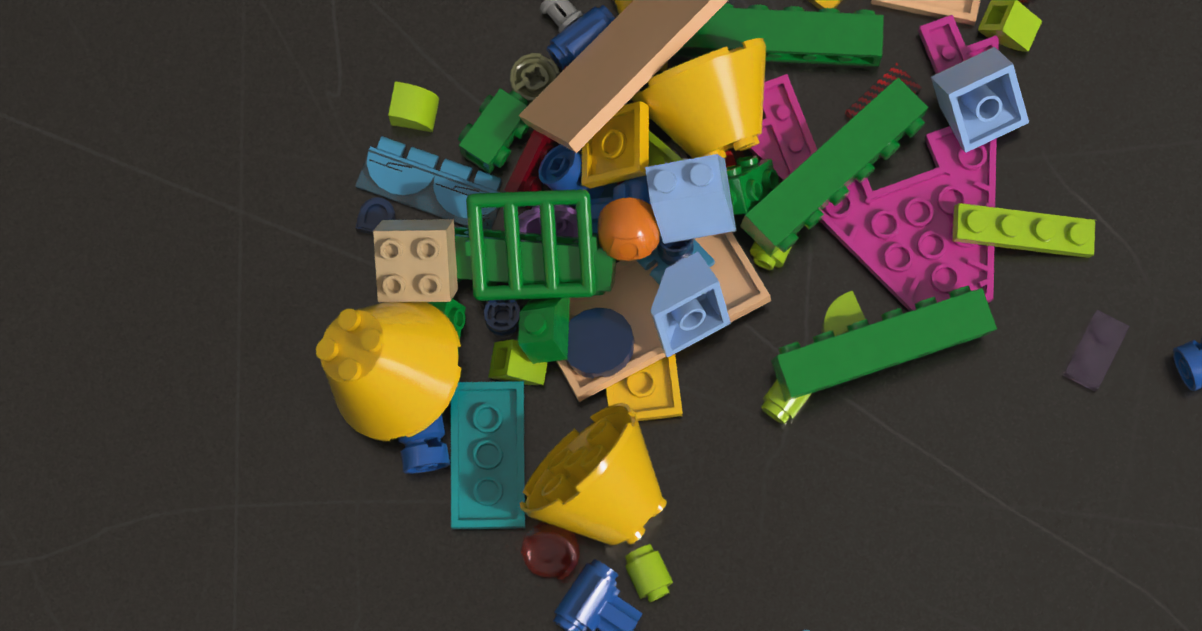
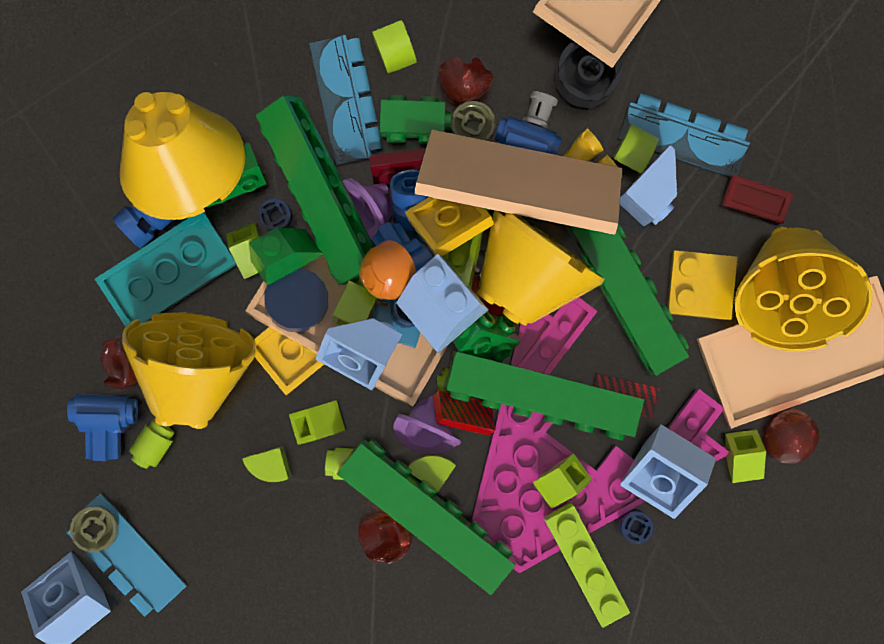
camera: 50 degrees right, 10 degrees up
dark blue tile [355,197,396,234] -> none
tan brick [373,219,458,302] -> none
green bar [465,189,598,301] -> none
none -> lime brick [242,446,292,482]
none -> lime brick [289,400,346,445]
none -> lime brick [332,281,377,326]
none -> clear red hair [358,512,412,564]
none -> medium lavender helmet [393,395,461,454]
none -> red tile [433,390,496,435]
none -> clear red hair [438,56,493,102]
none -> lime brick [533,453,592,509]
none -> dark blue wheel [617,508,654,544]

